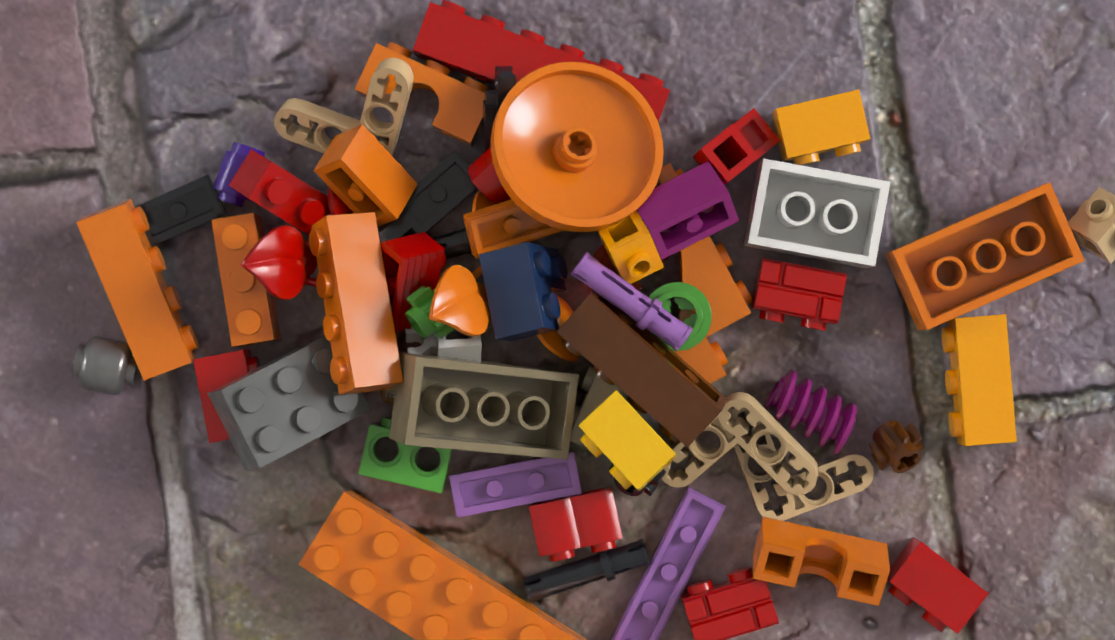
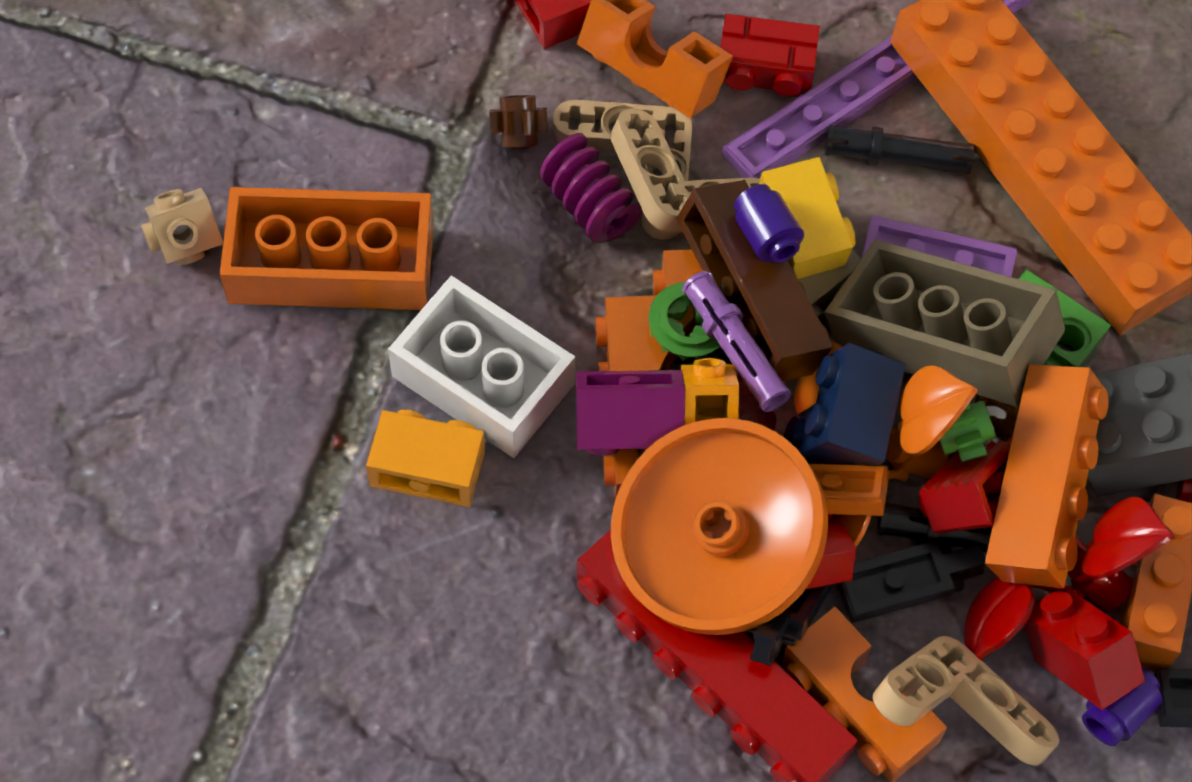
camera: 155 degrees left, 25 degrees down
orange brick [313,124,418,227] -> none
red brick [528,486,623,562] -> none
red brick [692,108,781,185] -> none
red brick [750,258,847,331] -> none
light orange brick [941,314,1017,446] -> none
none -> dark purple brick [734,184,804,263]

